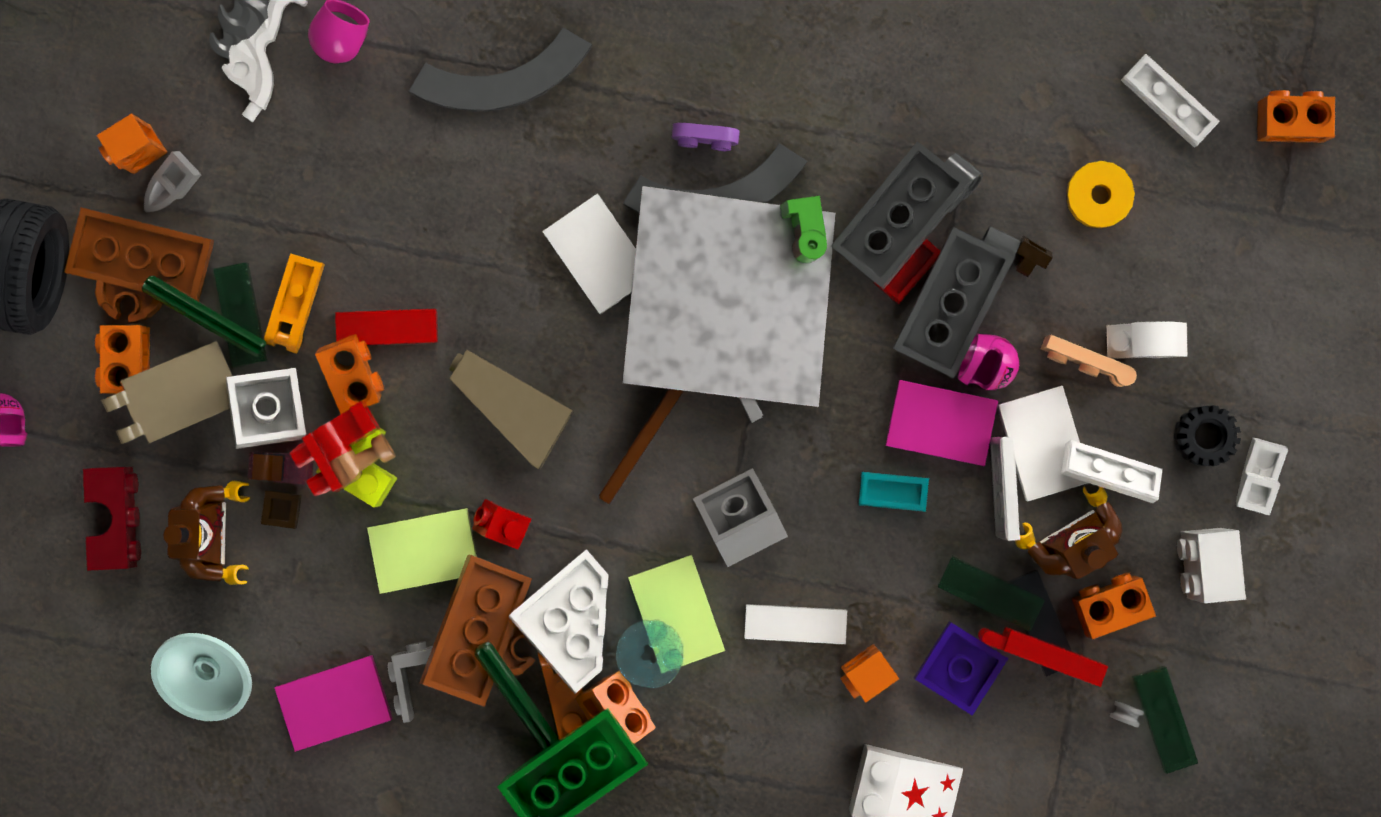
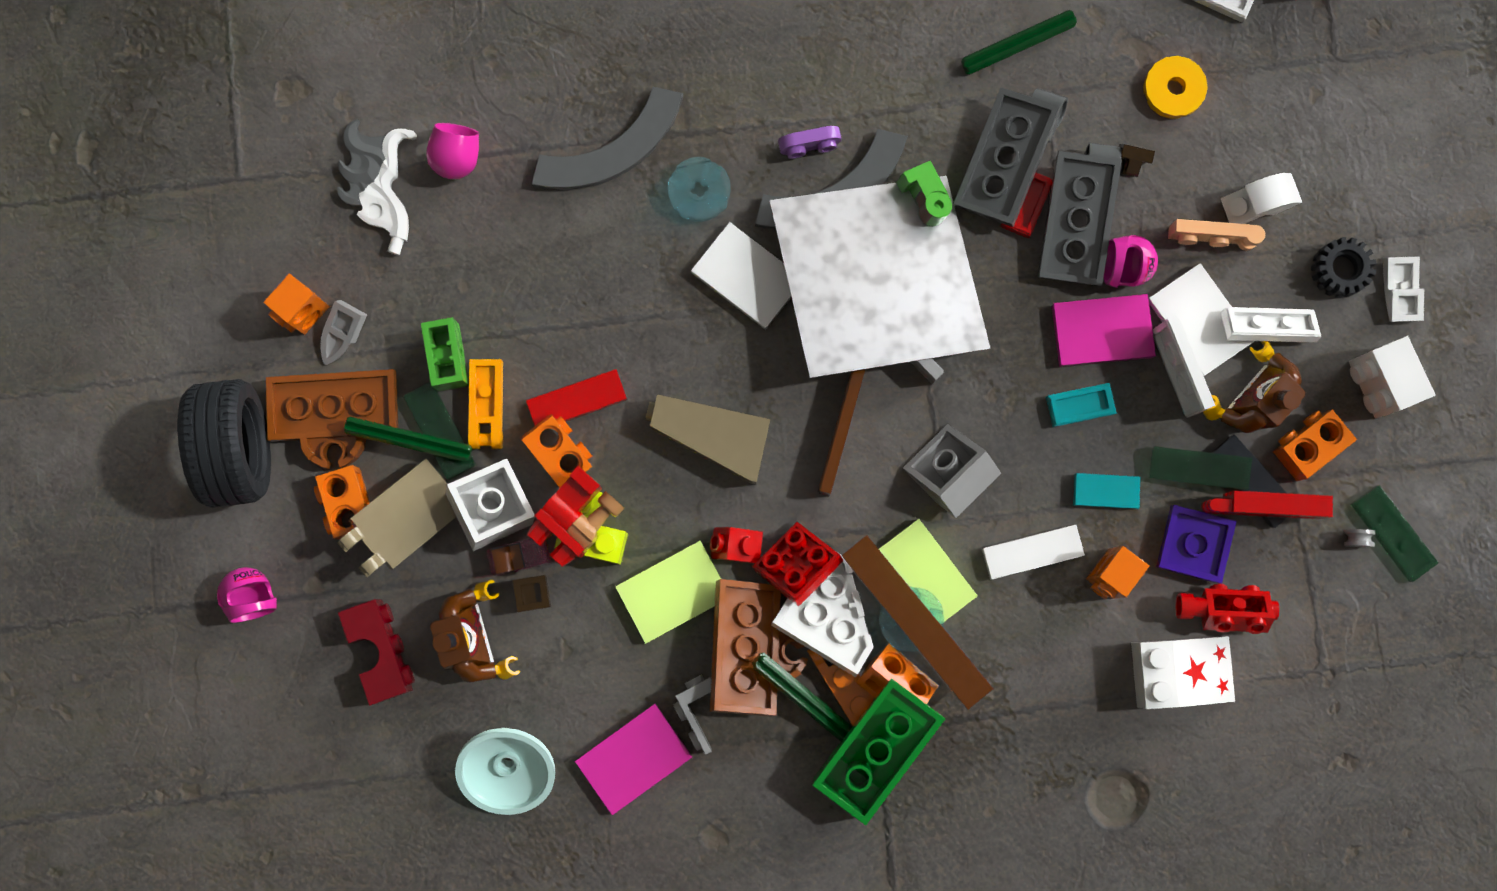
camera: 20 degrees left, 5 degrees down
none -> bright green brick [421,317,469,392]
none -> clear light blue plate [668,157,731,222]
none -> red tile [752,522,843,607]
none -> reddish brown tile [842,535,993,710]
none -> dark green axle [961,10,1077,75]
none -> teal tile [1073,473,1140,509]
none -> red brick [1175,584,1279,634]

